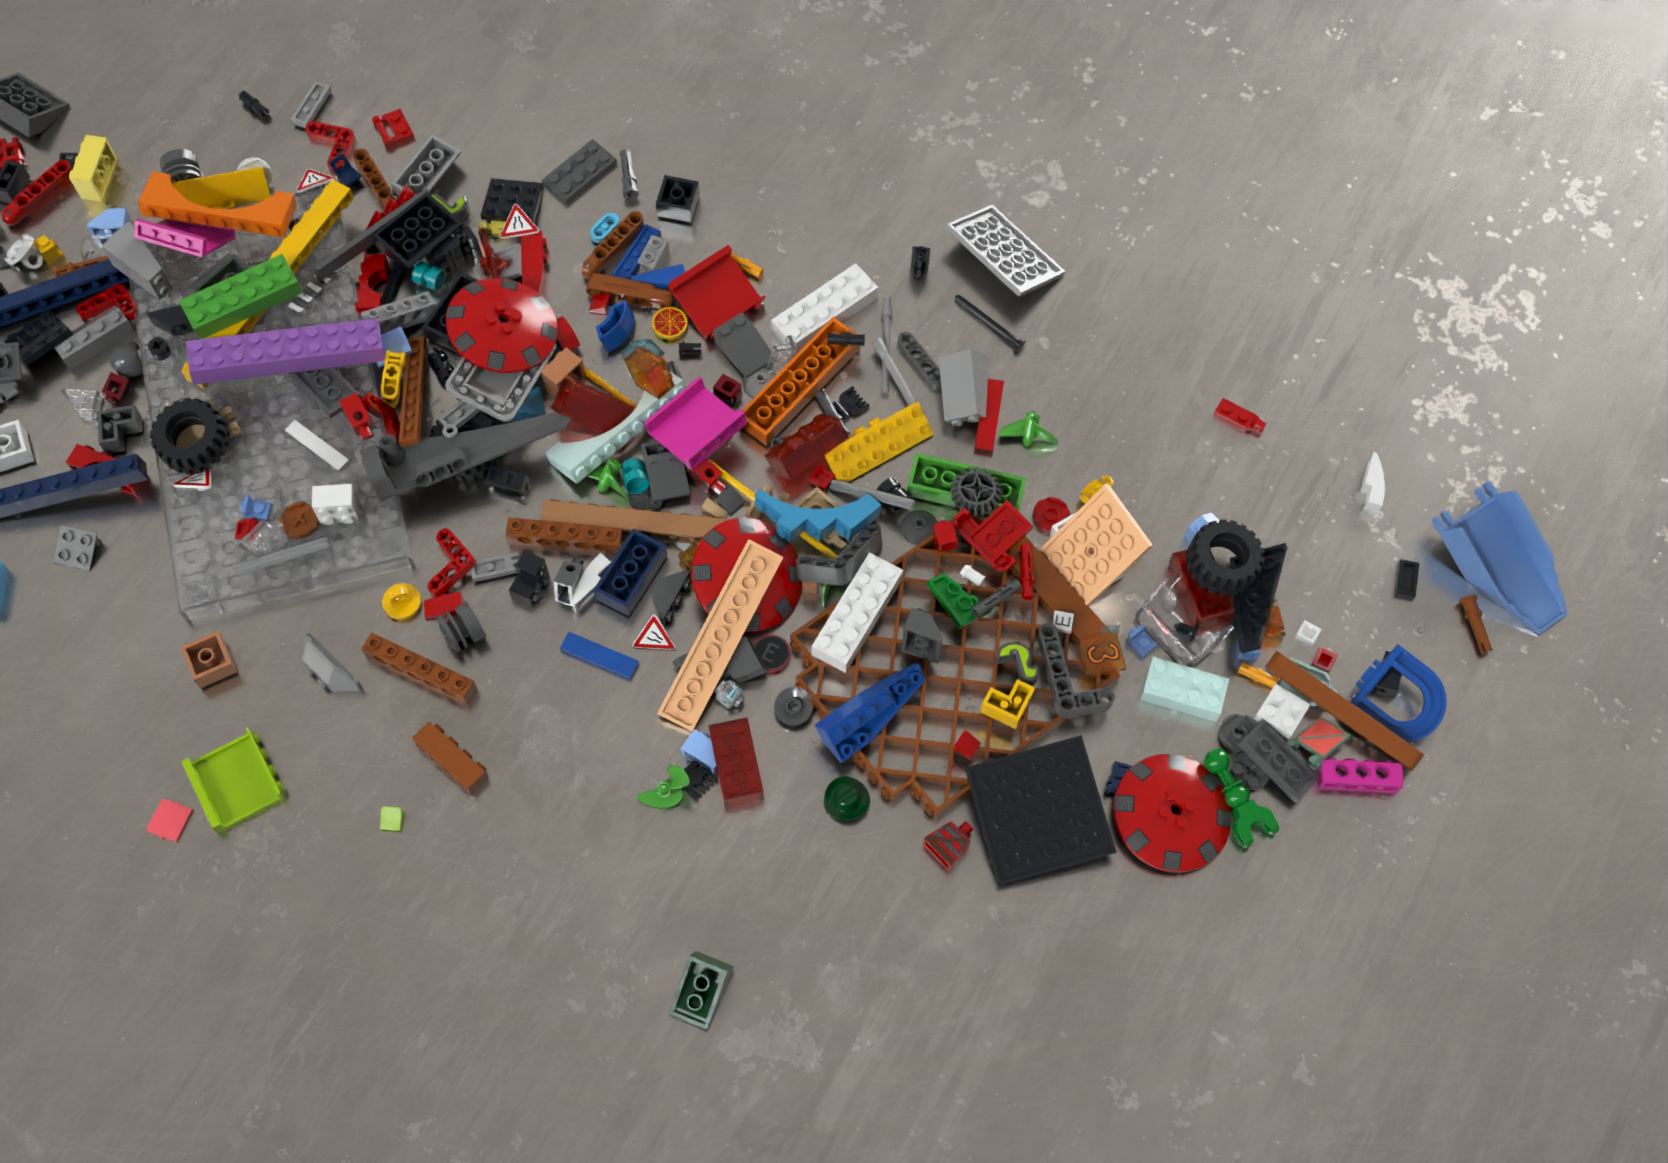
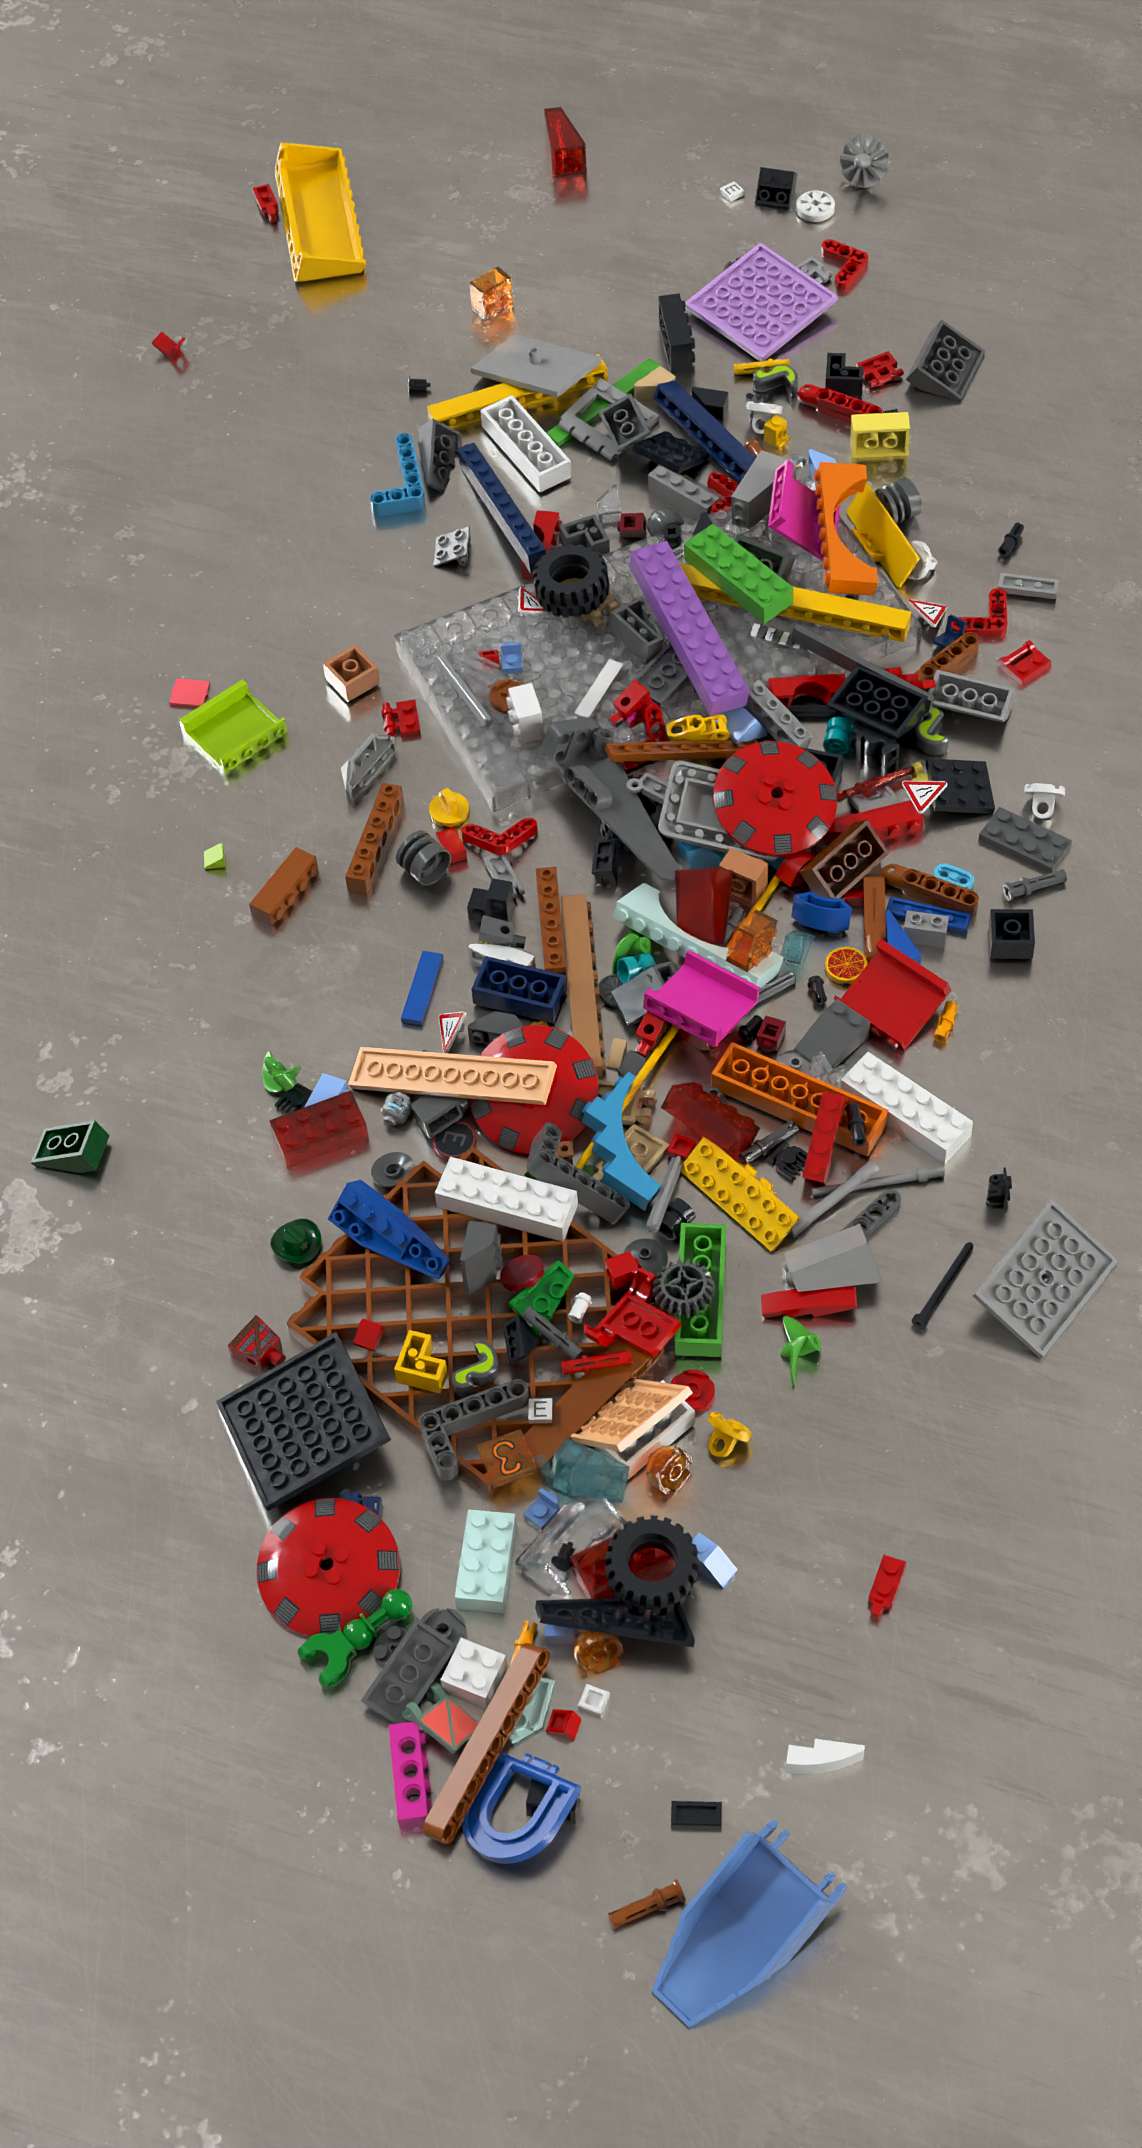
camera: 85 degrees right, 10 degrees down
none -> red plate [381,700,421,737]
none -> dark red tile [500,1254,545,1292]
none -> black slope [503,1315,541,1366]
none -> clear light blue slope [548,1438,630,1503]
none -> dark grey wedge [609,597,664,664]
none -> reddish brown brick [799,820,889,899]
none -> red arch [802,1091,847,1184]
none -> white tile [1024,783,1066,819]

